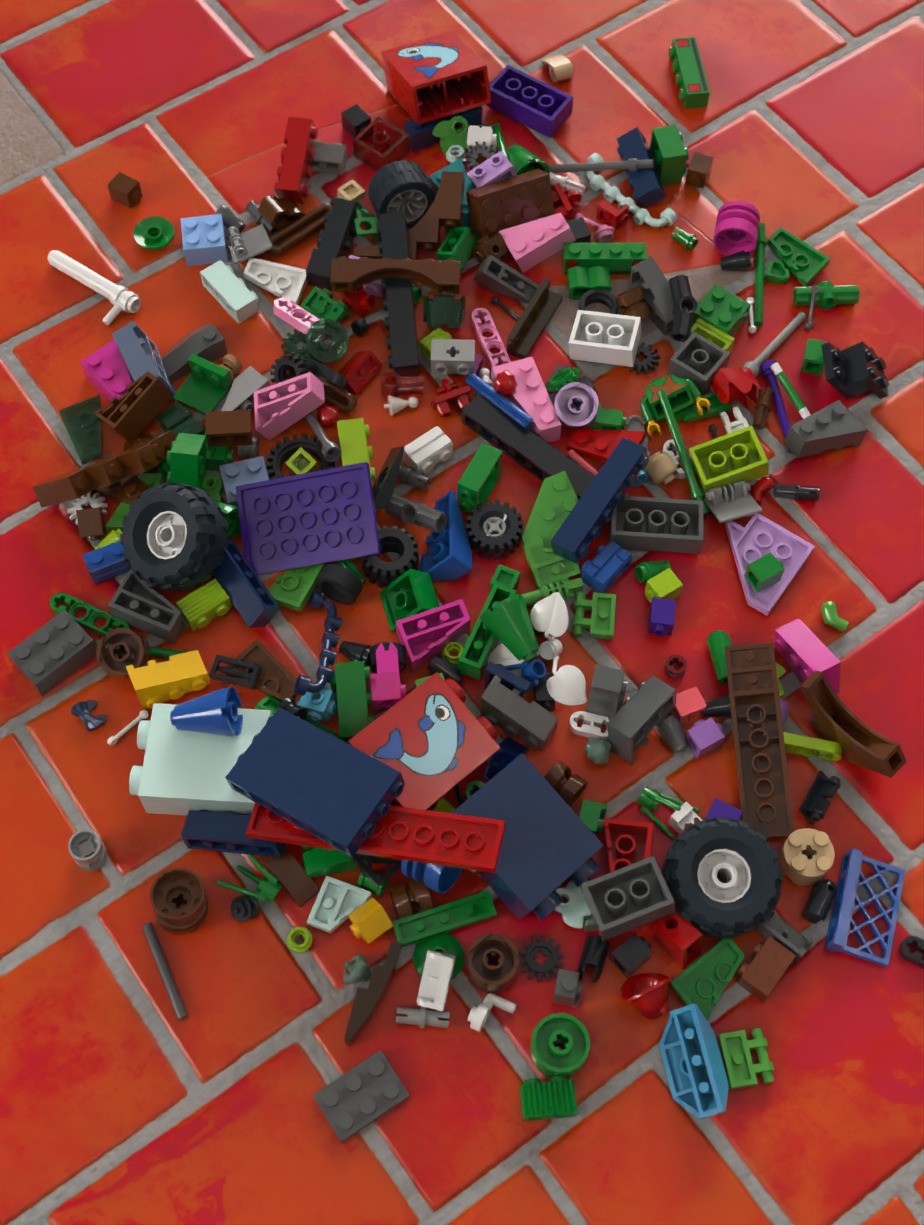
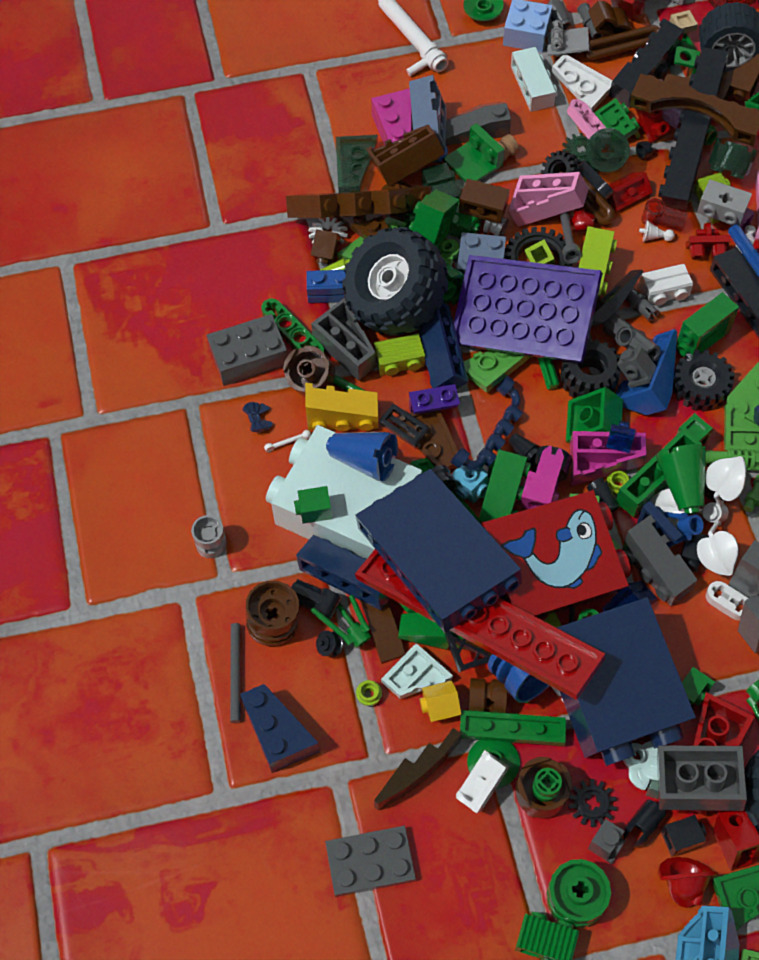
camera: 25 degrees right, 0 degrees up
light grey slope [222,366,269,411] -> none
black tyre [316,564,363,605] -> none
sand green piece [343,954,371,984] -> none
green bush [357,865,390,897] -> none
light grey pin [396,1006,450,1029] -> none
white plate [467,993,517,1032] -> none
reddish brown wheel [544,761,588,807] -> none
sand green piece [584,738,612,765] -> none
none -> dark blue wedge [240,684,320,773]
none -> black piece [291,579,342,620]
none -> green brick [294,486,332,524]
none -> dark purple bracket [409,384,460,414]
none -> green wheel [532,768,562,802]
none -> clear blue tile [606,421,636,453]
none -> dark grey brick [617,347,657,388]

